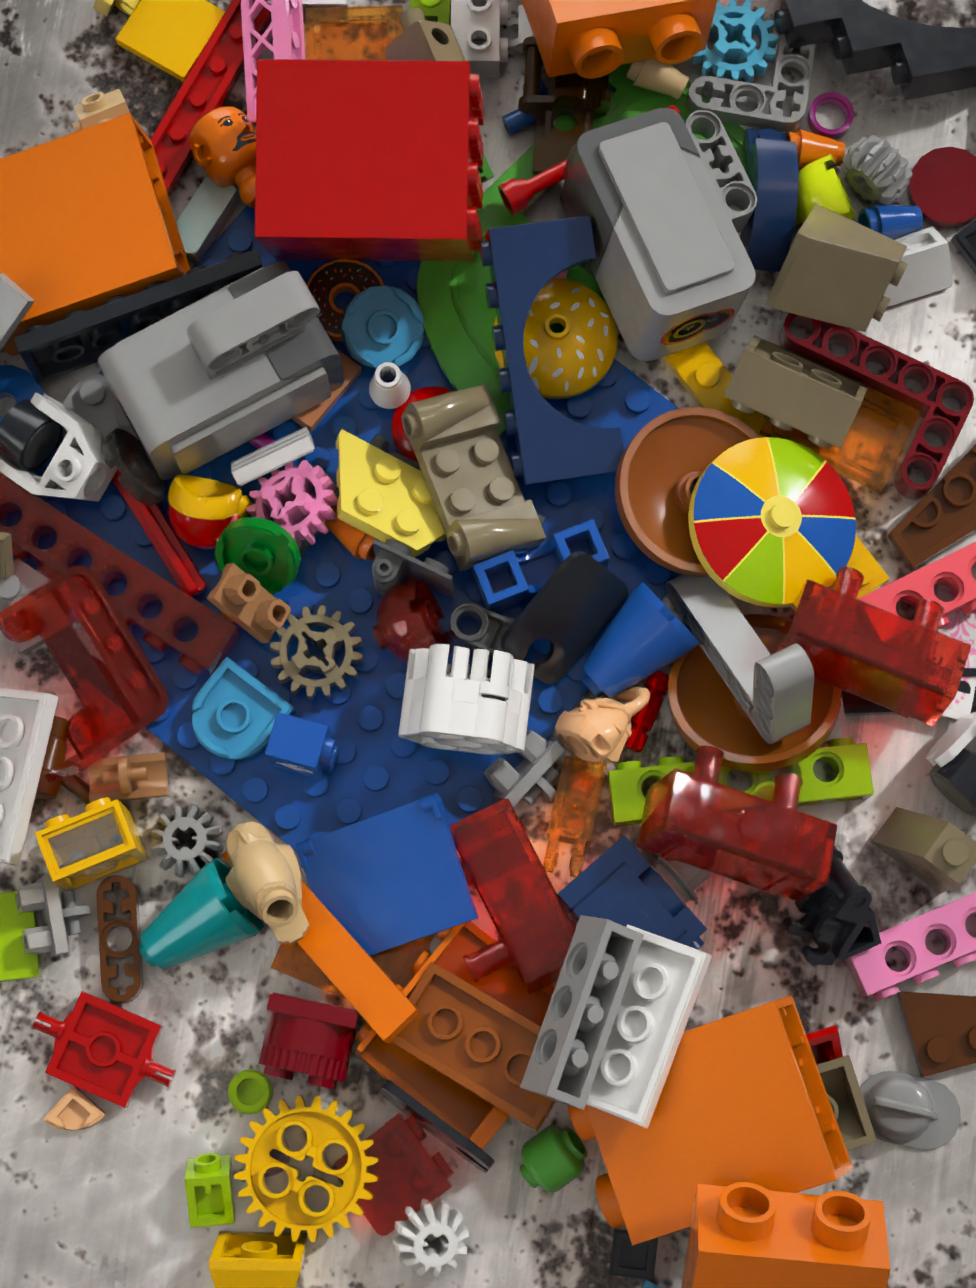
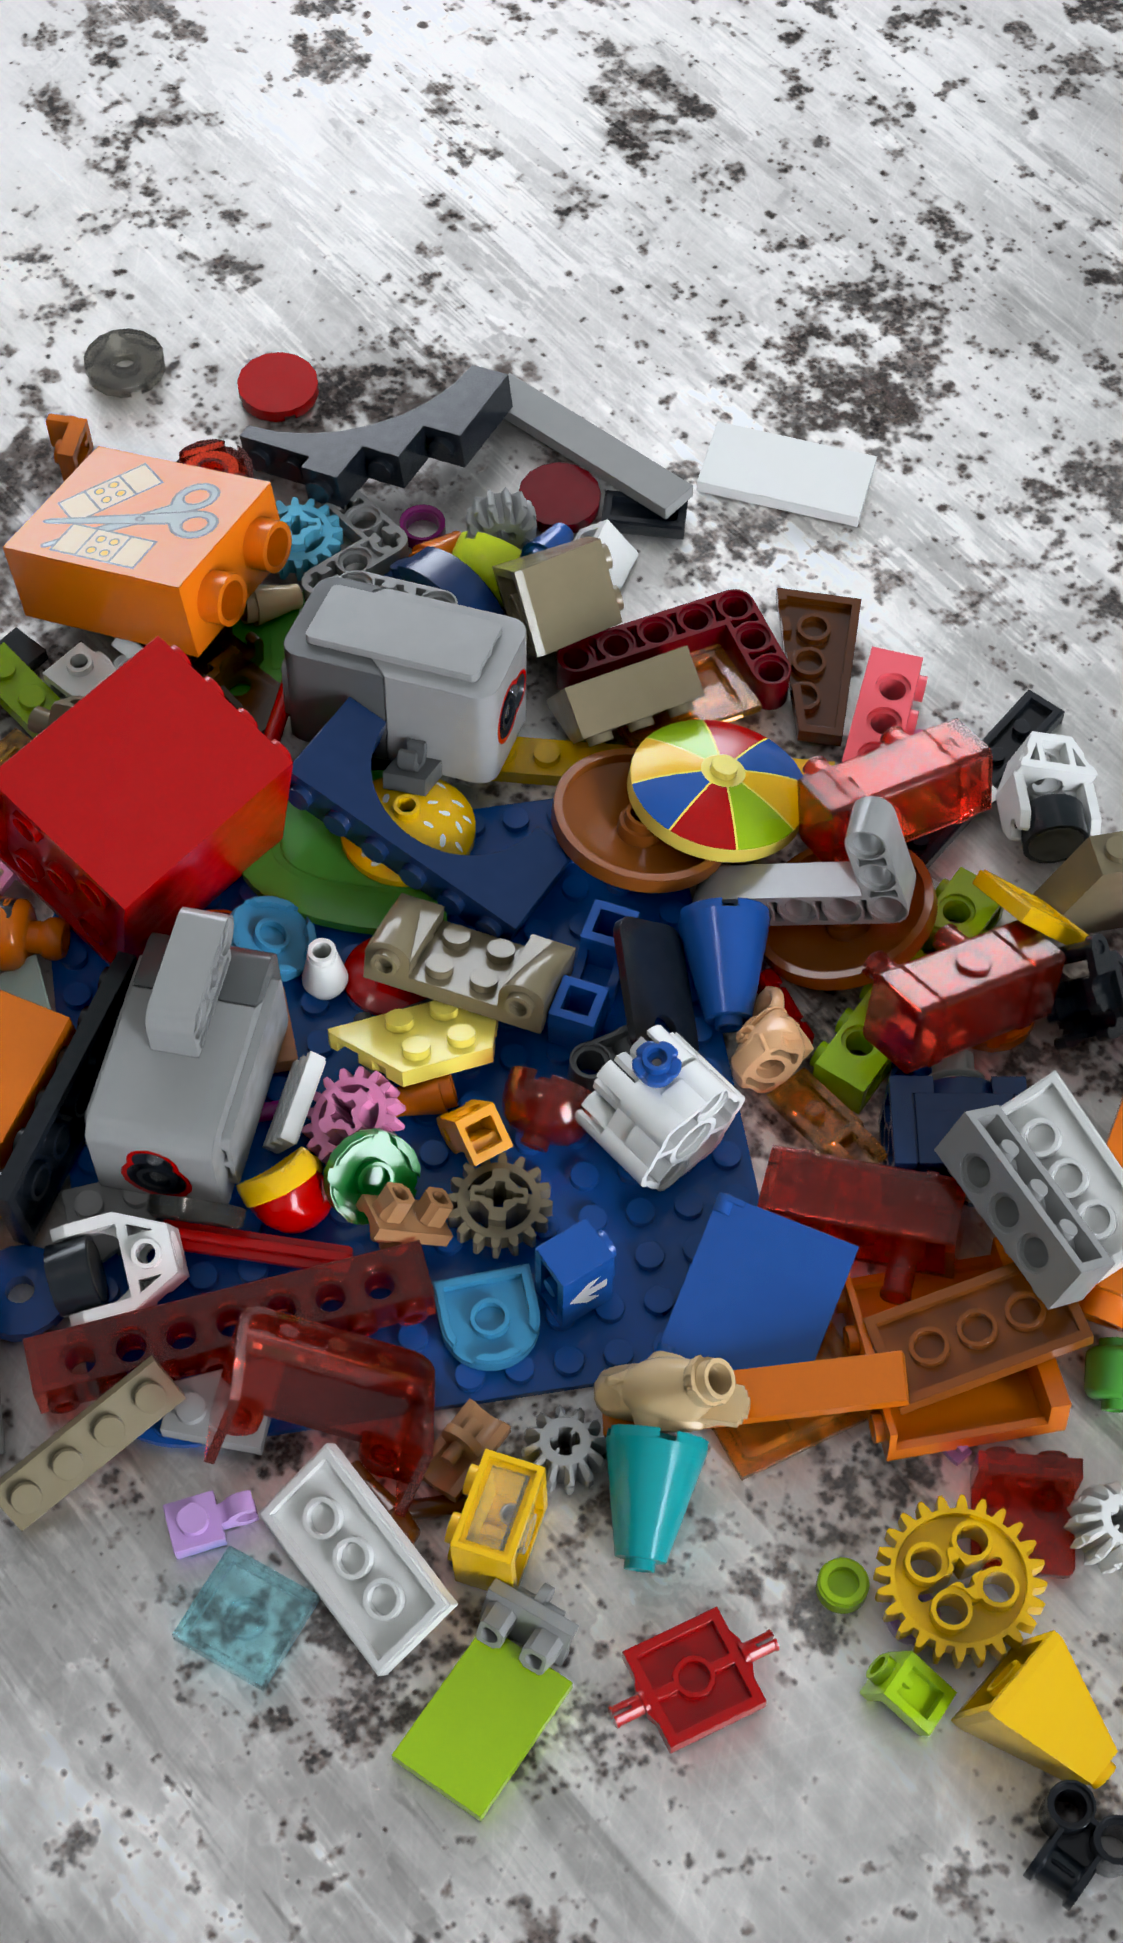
camera: 50 degrees left, 20 degrees down
light nougat tile [43,1086,108,1130] -> none
reddish brown beam [96,875,143,1003] -> none
dark red piece [258,992,362,1090] -> none
dark grey hinge [371,539,454,598] -> none
black piece [380,1080,495,1173] -> none
light grey hips [484,729,565,807] -> none
none -> dark grey tile [383,738,442,796]
none -> light orange leg [437,1099,513,1166]
none -> blue plate [632,1041,682,1088]
none -> yellow tile [972,869,1088,945]

